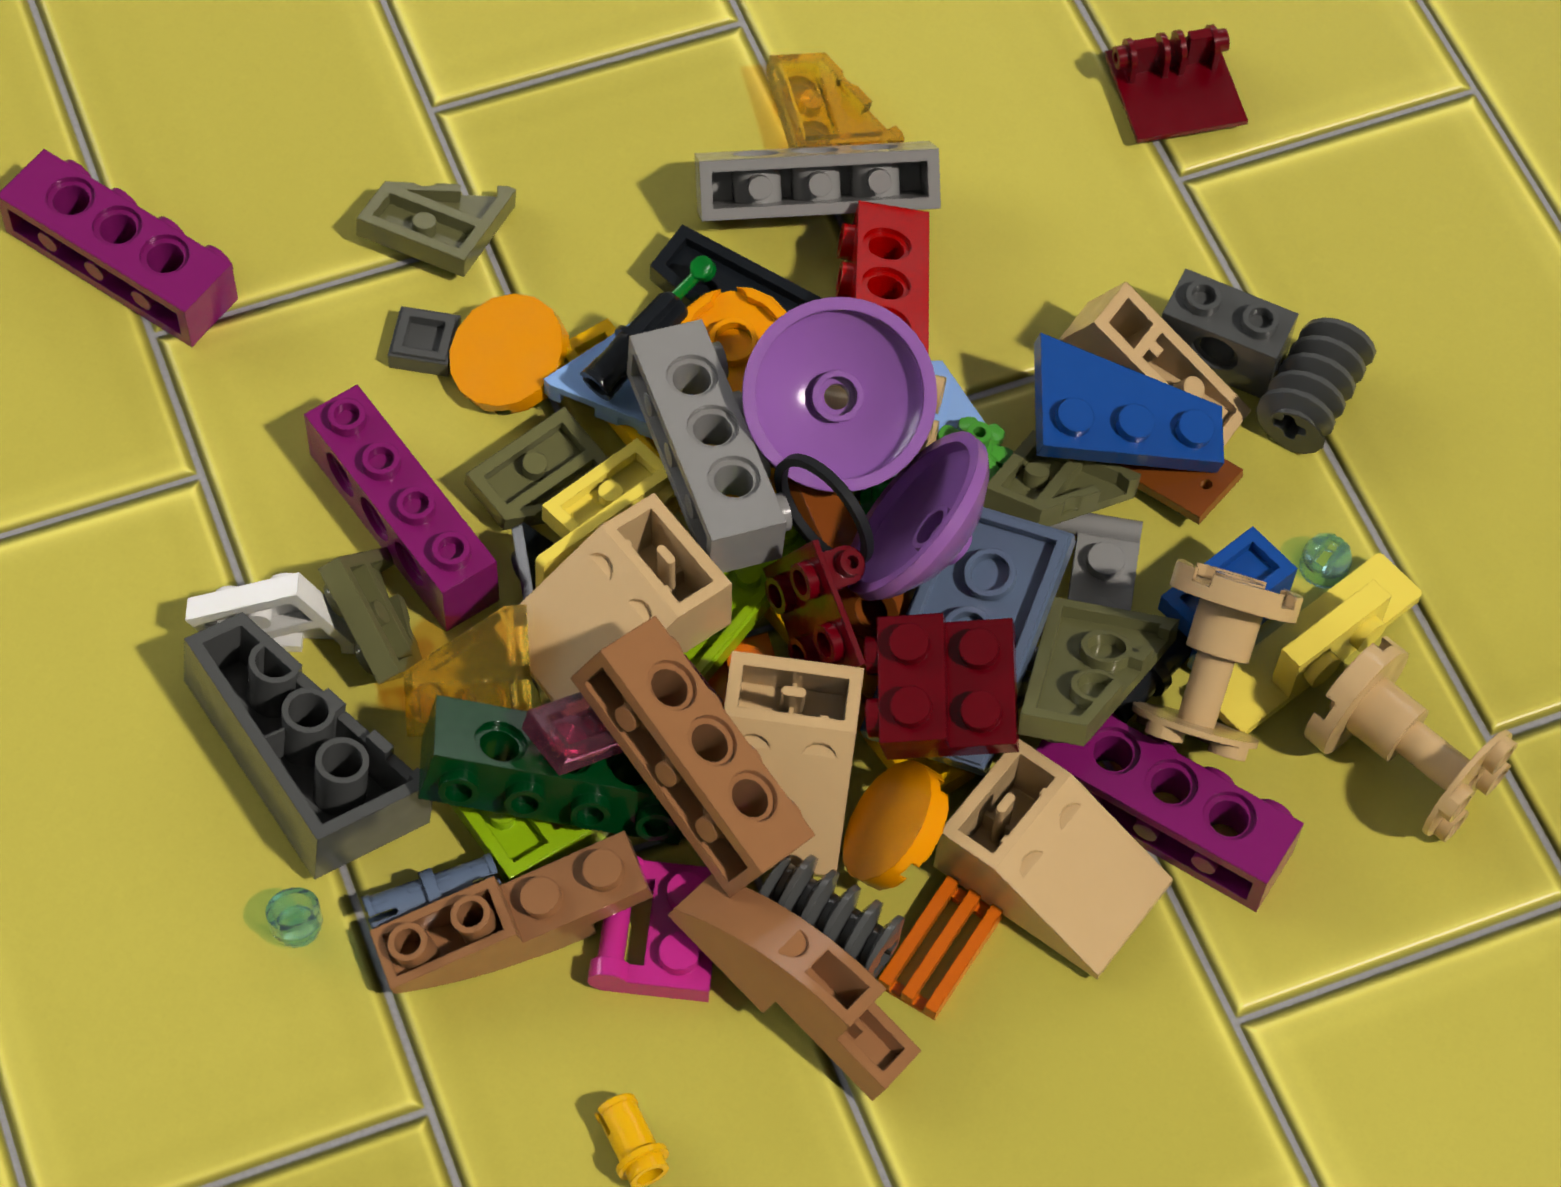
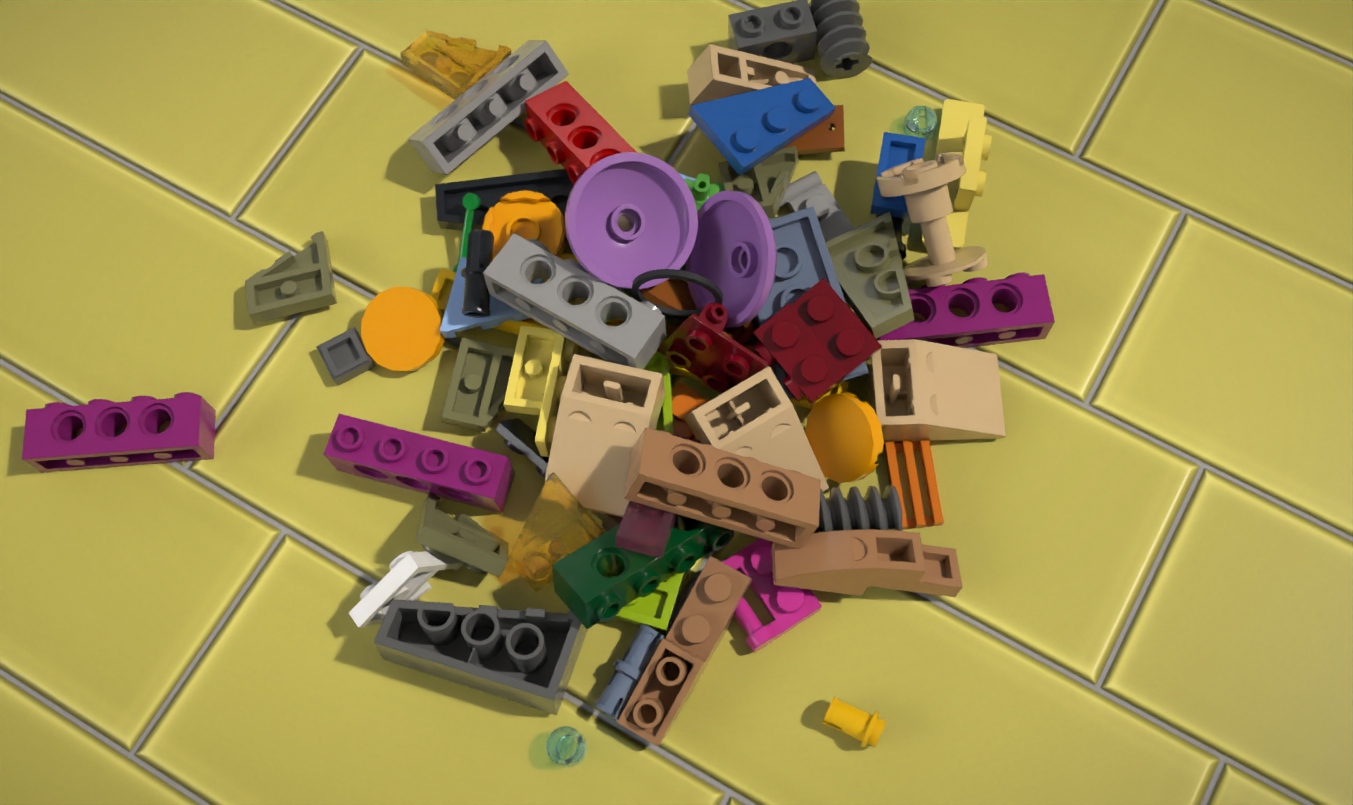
camera: 30 degrees left, 10 degrees up
tan piece [1304,636,1518,842] -> none

